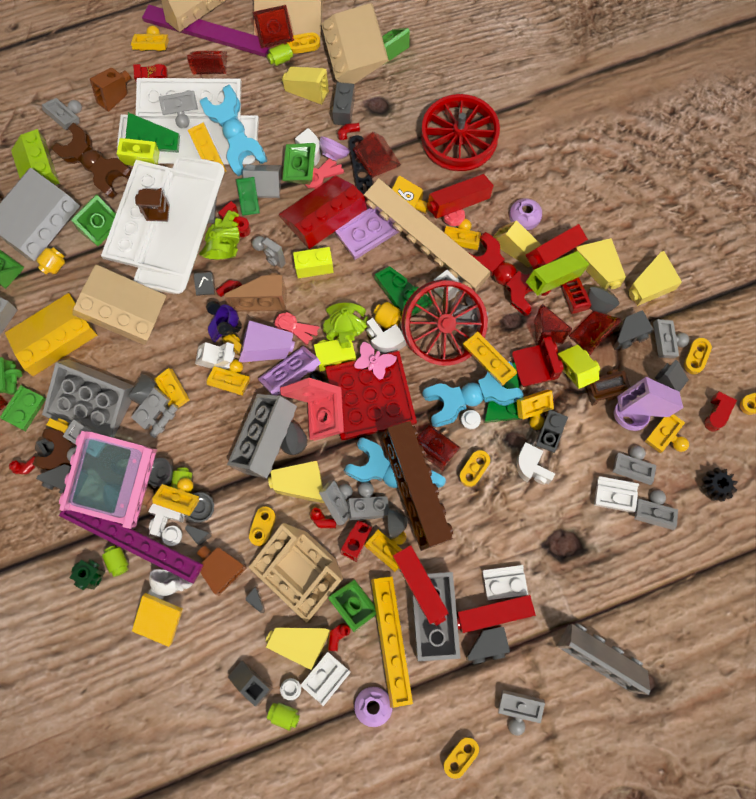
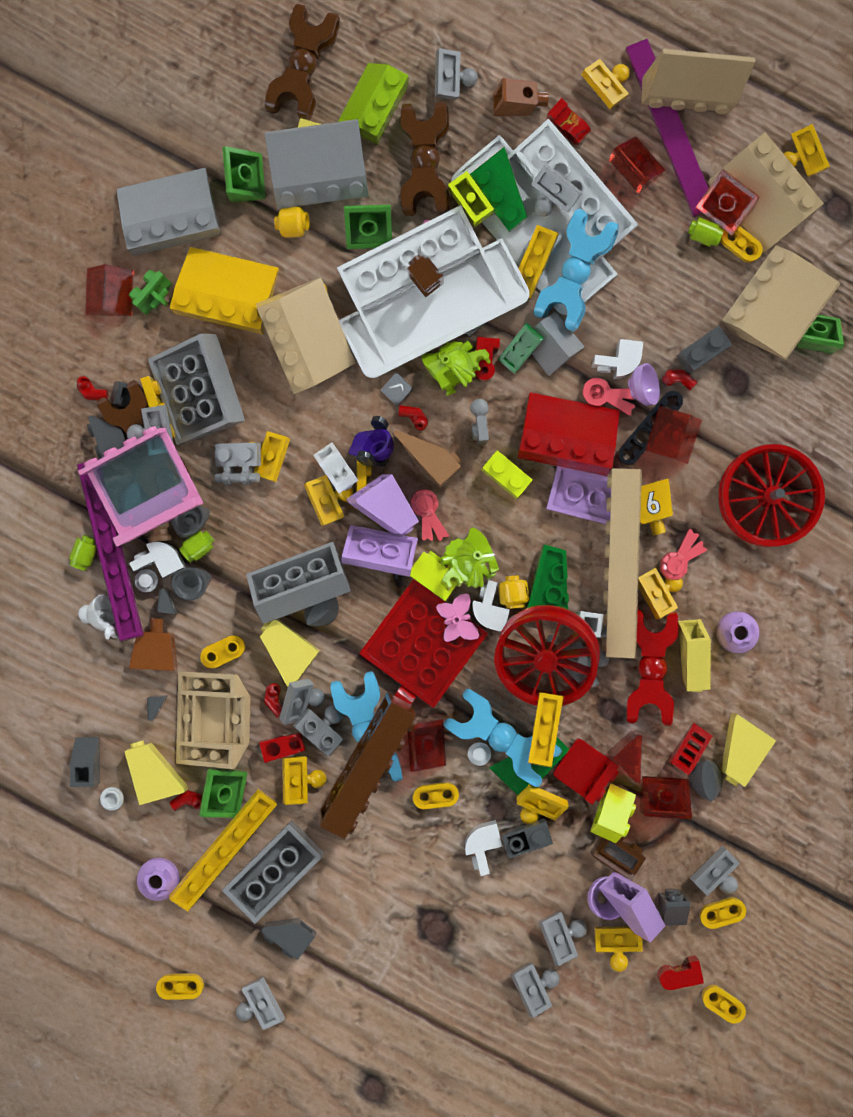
camera: 45 degrees right, 15 degrees up
bright green plate [0,385,46,432] -> none
dark green brick [69,559,105,590] -> none
dark grey piece [129,374,156,405] -> none
yellow tile [132,593,183,647] -> none
yellow plate [152,478,199,516] -> none
lime brick [267,702,300,731] -> none
coral bracket [280,378,344,441] -> none
light yellow slope [282,67,329,105] -> none
bright green slope [282,143,316,185] -> none
white plate [300,652,351,706] -> none
dark grey piece [388,509,408,539] -> none
red brick [393,545,449,626] -> none
red brick [427,174,494,219] -> none
red brick [456,595,536,634] -> none
white plate [482,565,528,601] -> none
red brick [525,224,588,270] -> none
lime brick [526,251,589,296] -> none
light grey slope [557,623,650,695] -> none
white plate [594,476,639,513] -> none
dark grey slope [613,310,654,350] -> none
light yellow slope [628,251,682,306] -> none
black gear [701,468,738,502] -> none

